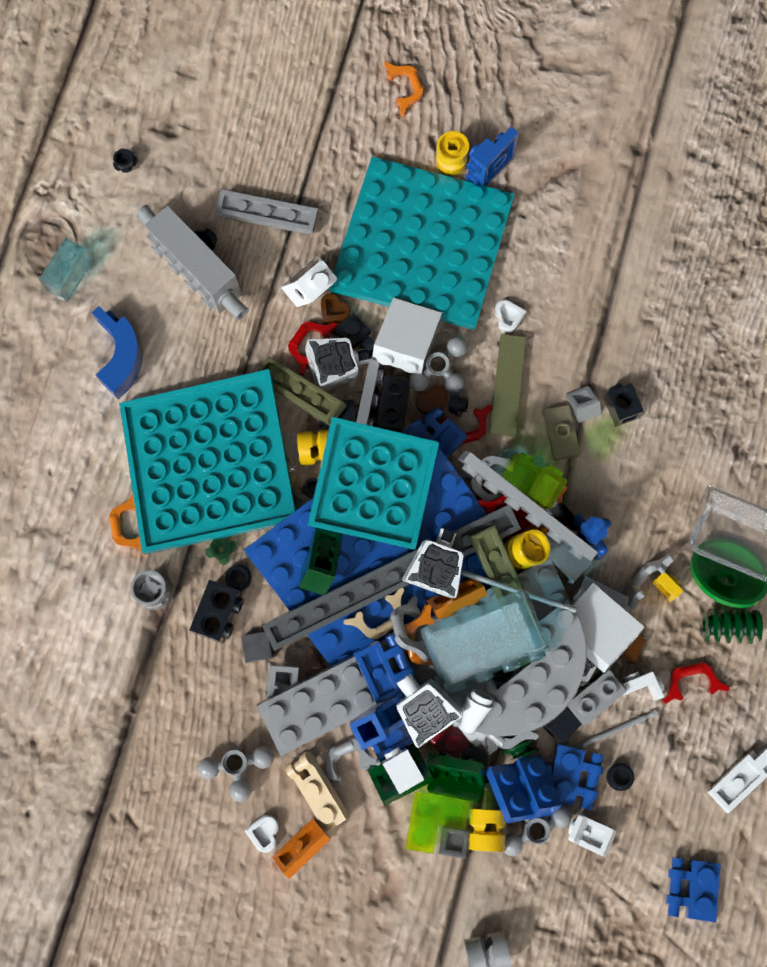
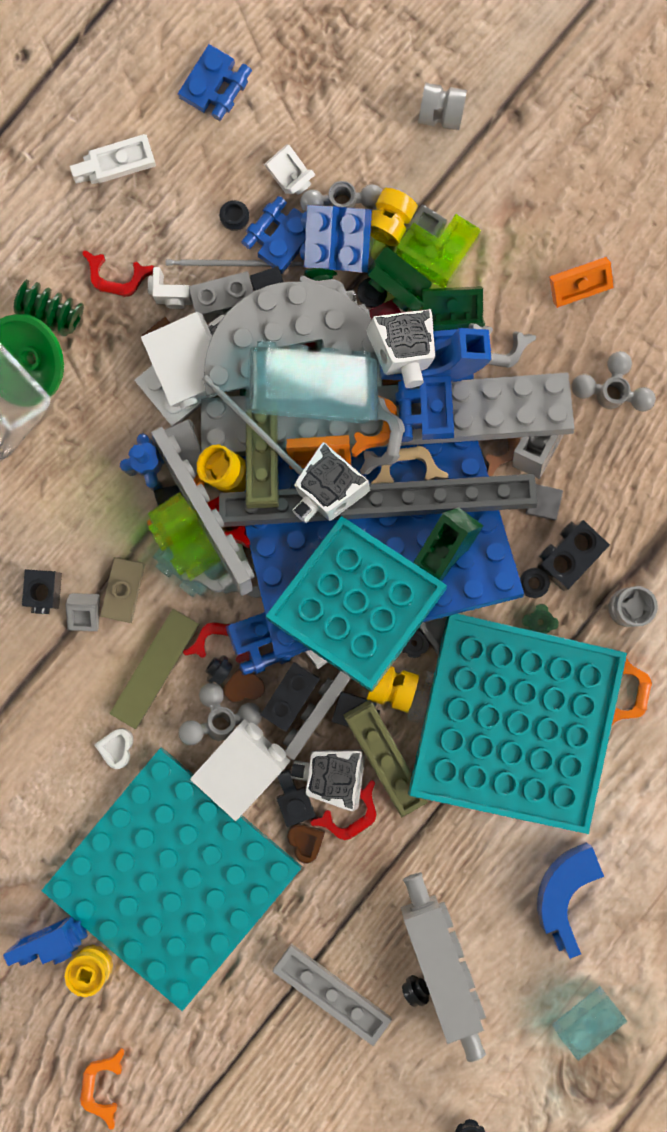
camera: 155 degrees left, 10 degrees up
white tile [244,815,279,853] -> none
white torso [281,256,338,307] -> none
tan plate [285,751,351,833] -> none
white brick [381,746,424,794] -> none
white cone [459,689,493,734] -> none
light grey helmet [625,554,675,609] -> none
yellow plate [652,572,683,602] -> none

